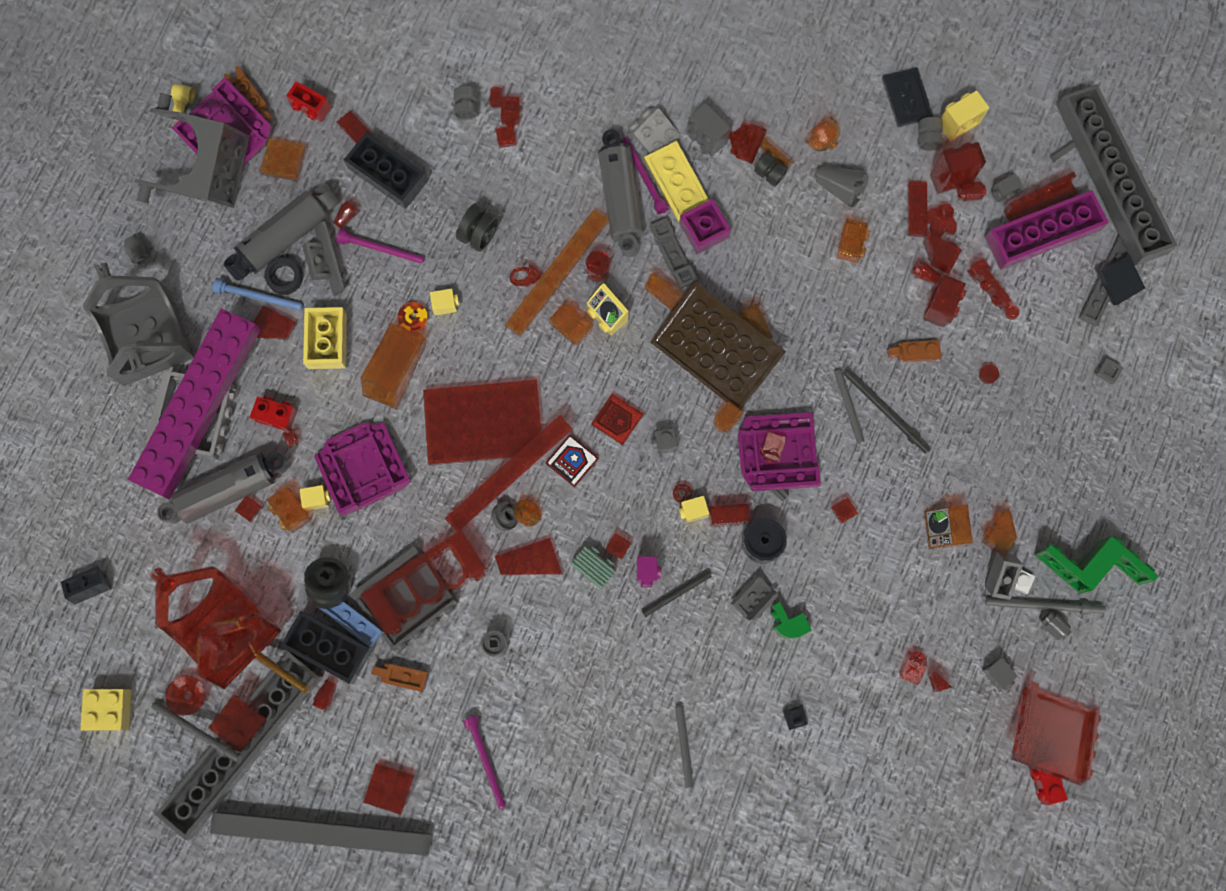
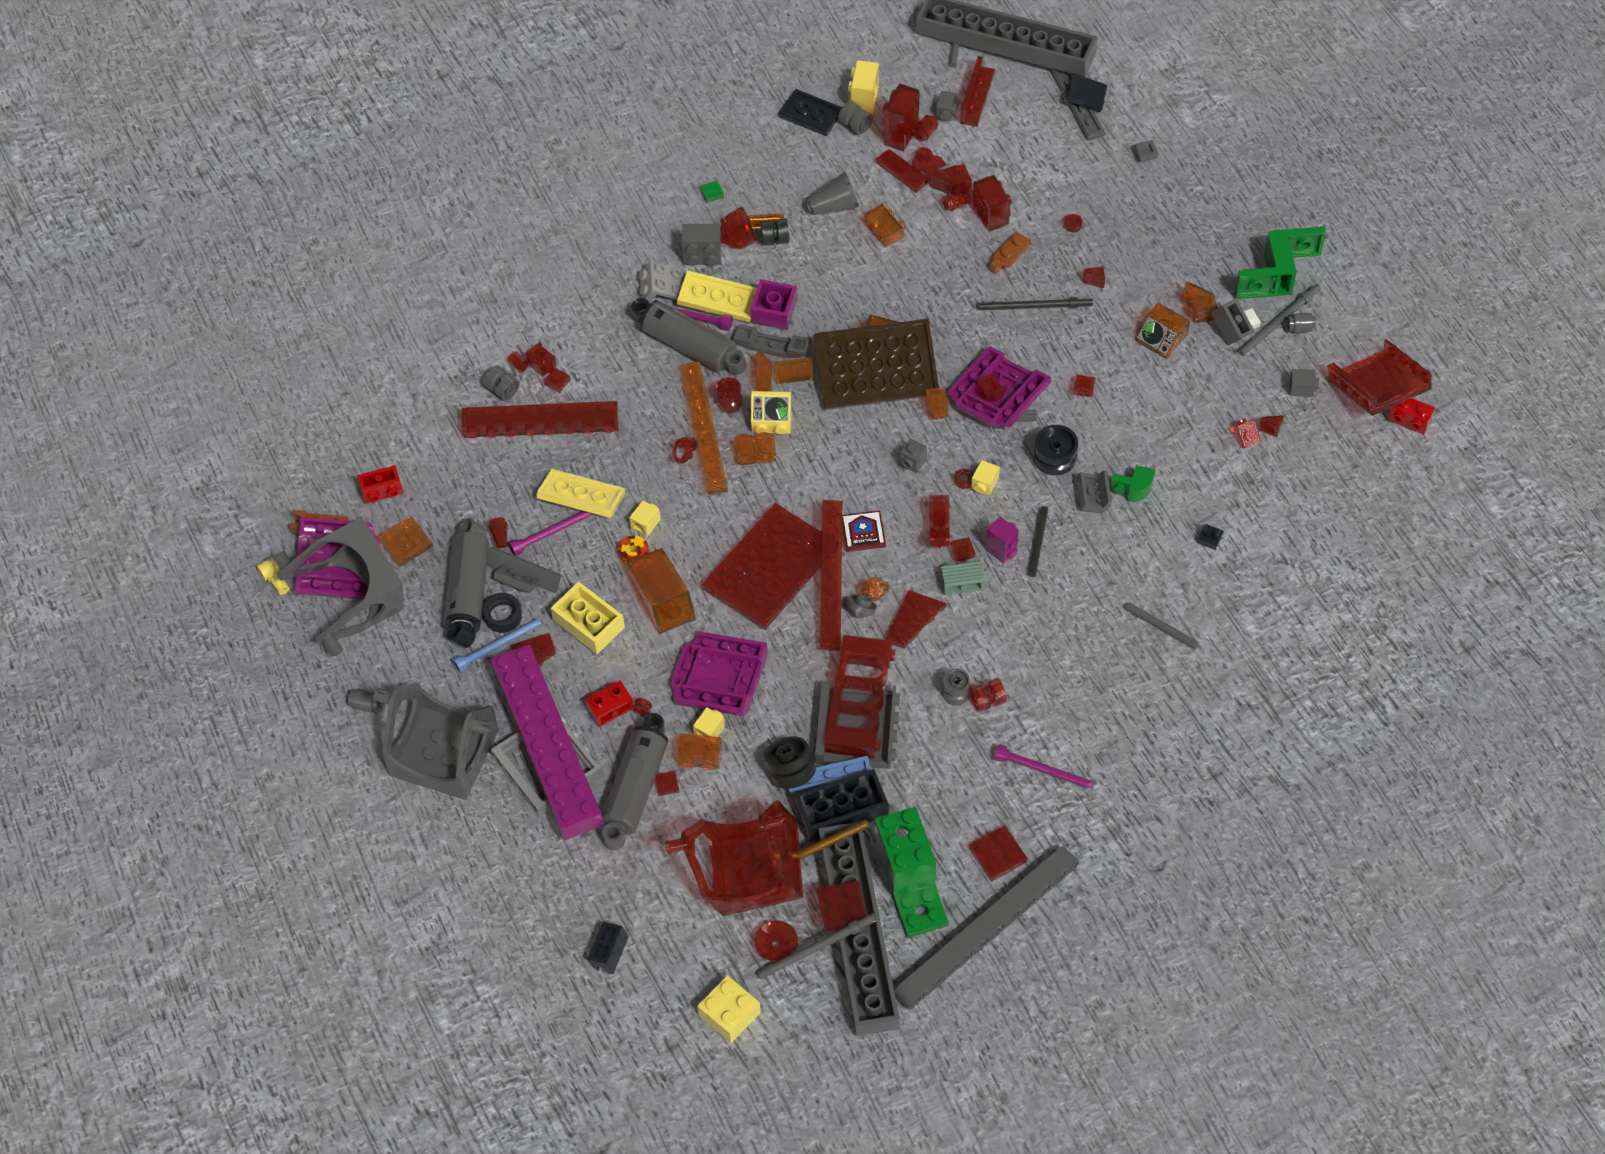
camera: 45 degrees left, 20 degrees down
clear red cone [312,680,337,711] -> none
clear red plate [336,111,374,144] -> none
black brick [343,132,428,209] -> none
dark orange hinge [371,664,428,692] -> none
pearl dark grey wheel [456,203,500,252] -> none
clear red tile [591,393,644,446] -> none
clear red brick [708,503,751,528] -> none
clear orange cylinder [804,115,841,152] -> none
dark grey bar [834,370,864,444] -> none
clear red plate [967,258,1020,320] -> none
magenta brick [985,190,1109,270] -> none
none -> clear red brick [461,401,619,439]
none -> light yellow plate [537,469,625,518]
none -> green tile [700,180,724,203]
none -> clear orange slope [756,351,772,392]
none -> green bracket [875,807,949,938]
none -> clear red arch [929,495,950,548]
none -> clear red wheel [970,678,1007,712]
none -> clear red slope [1083,266,1105,288]

